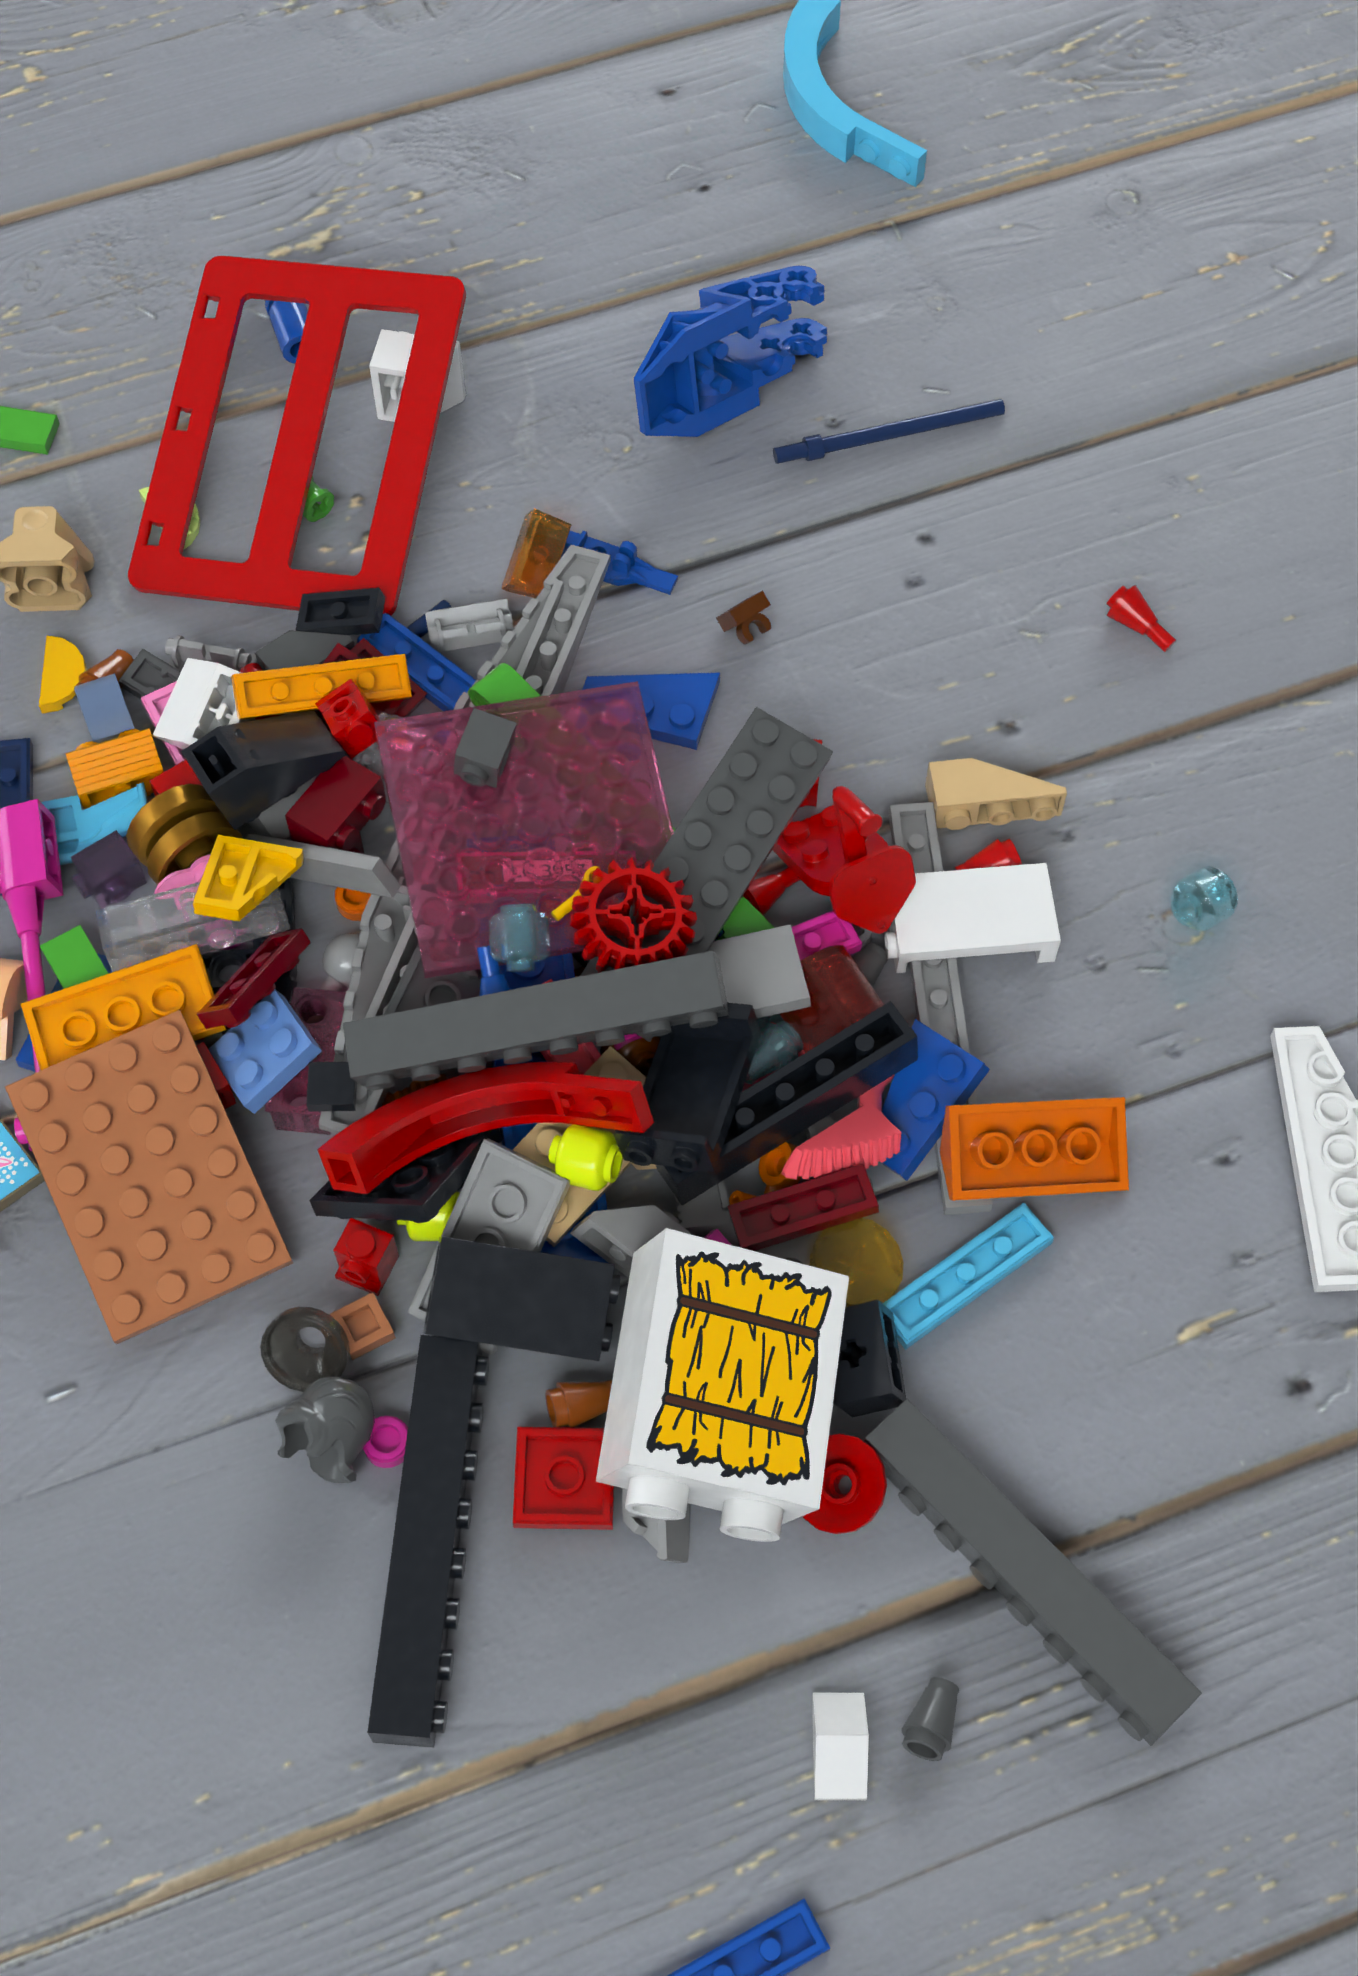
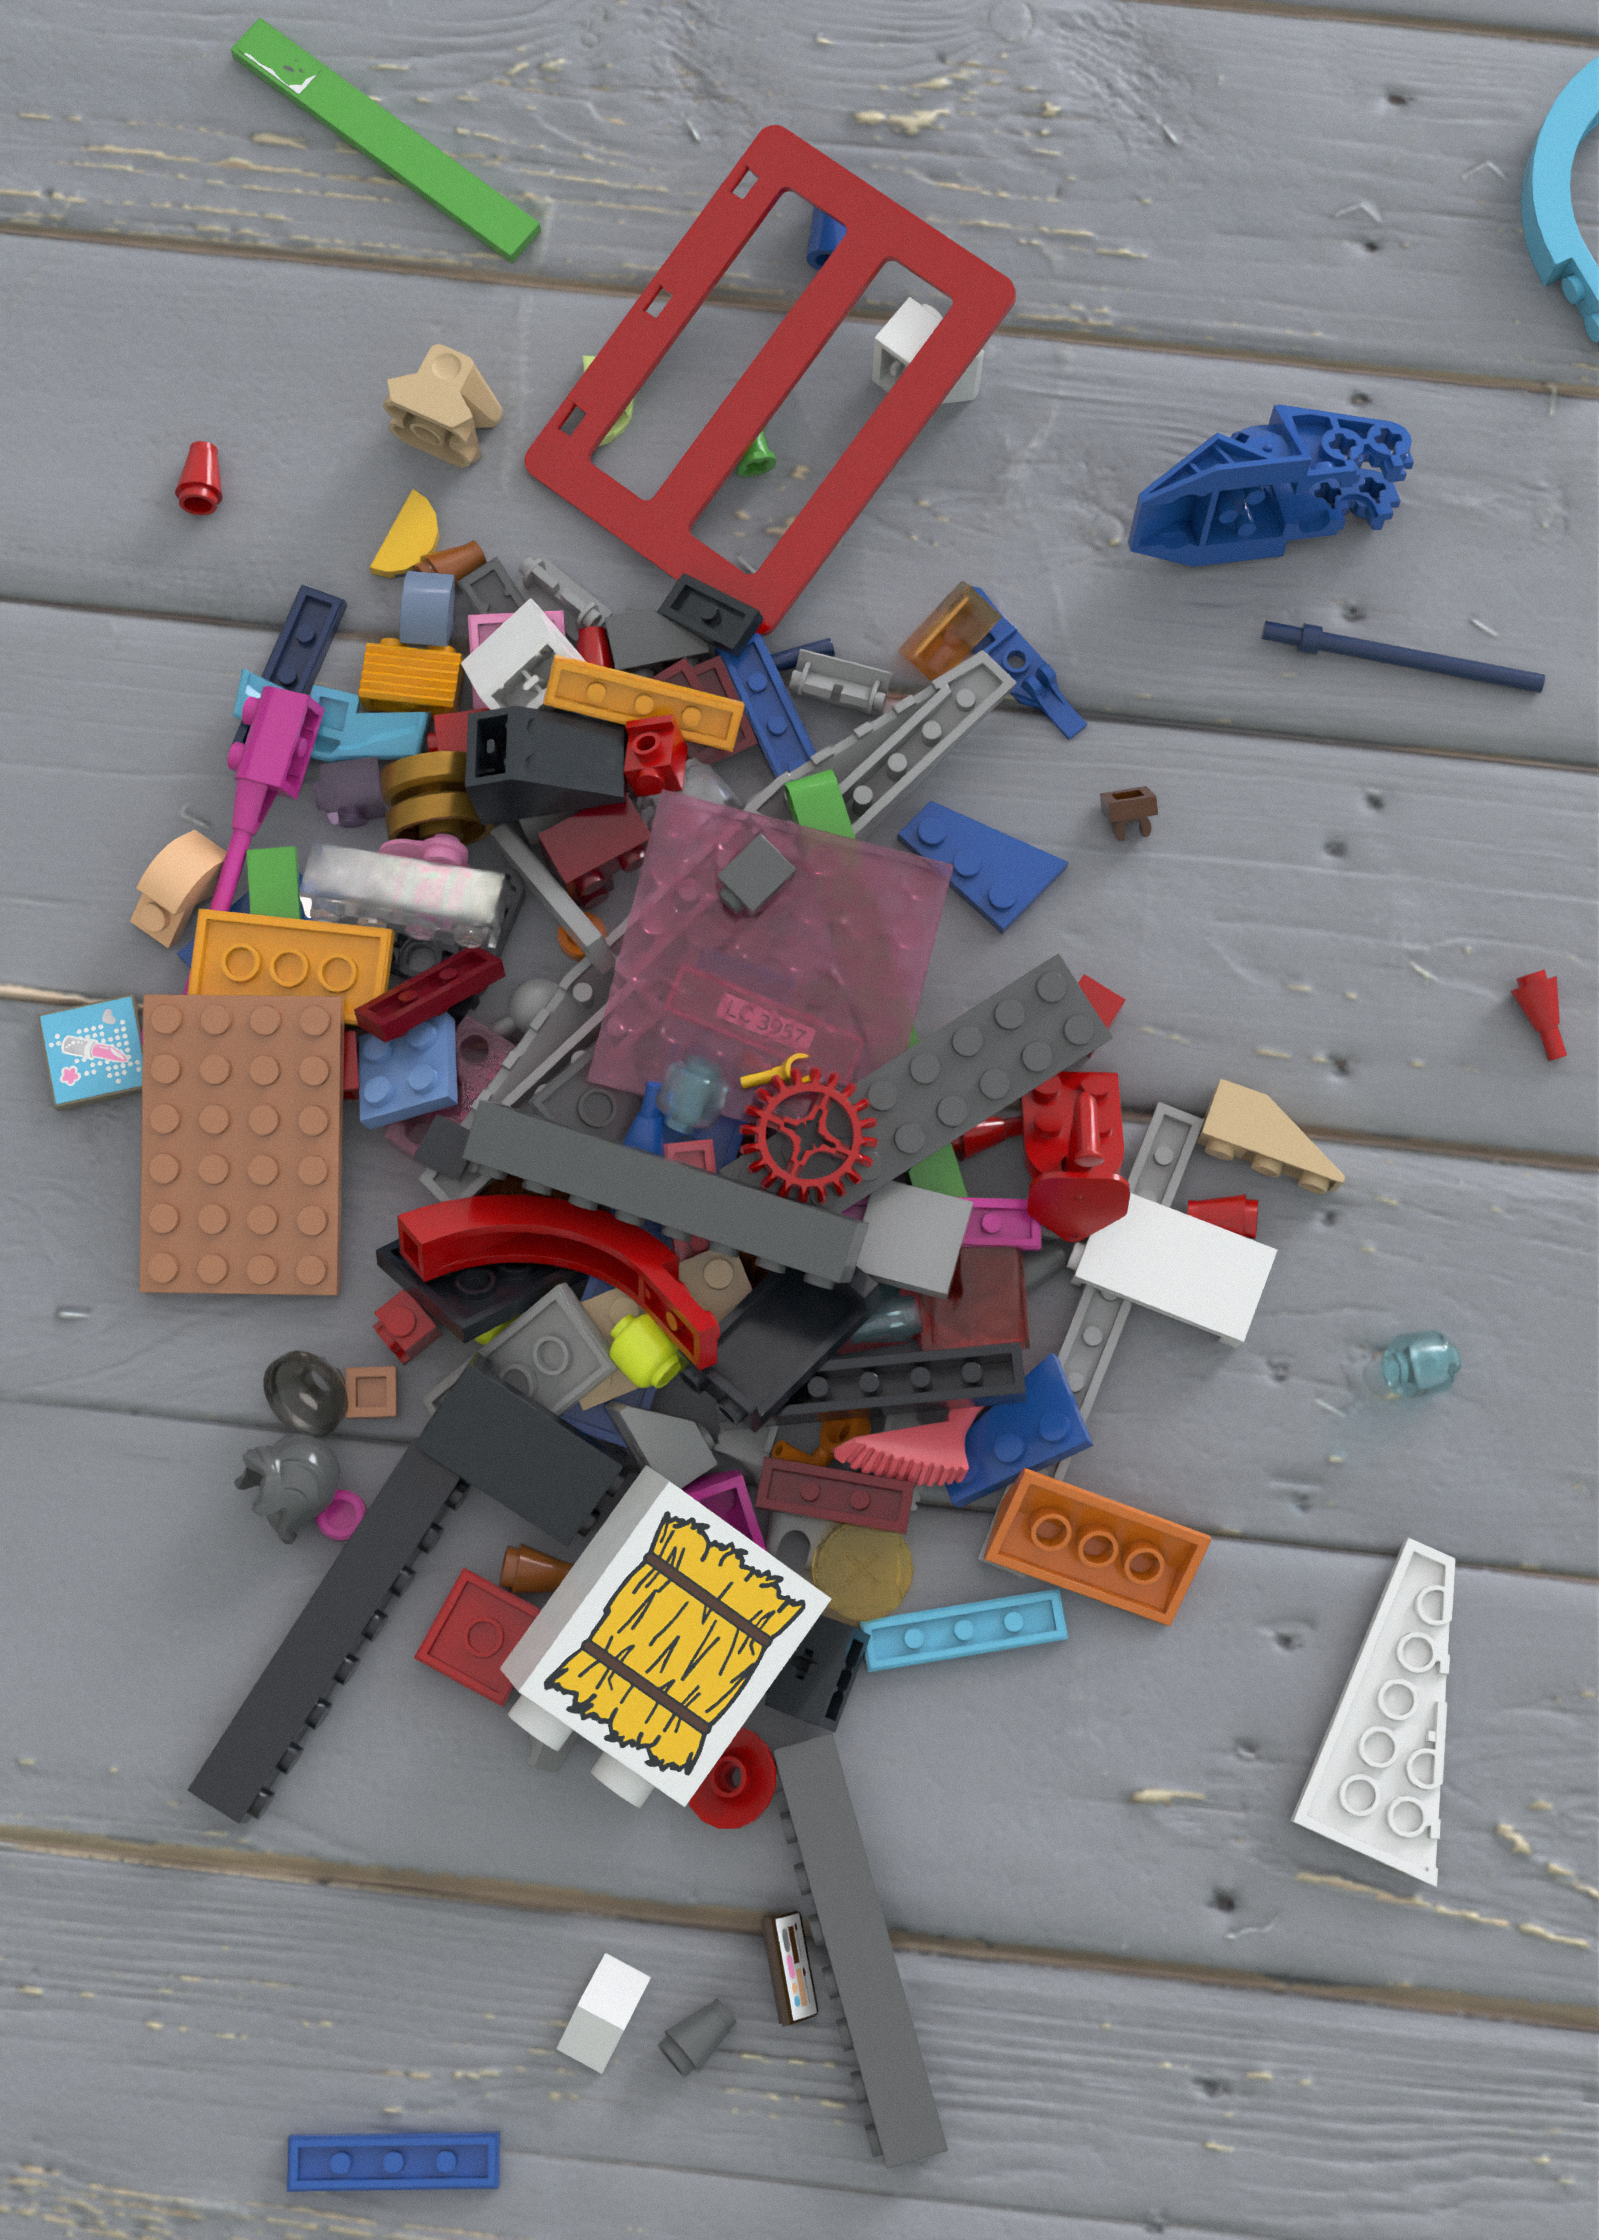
camera: 25 degrees right, 15 degrees up
yellow wing [193,835,304,921] -> none
none -> slope [761,1911,818,2027]

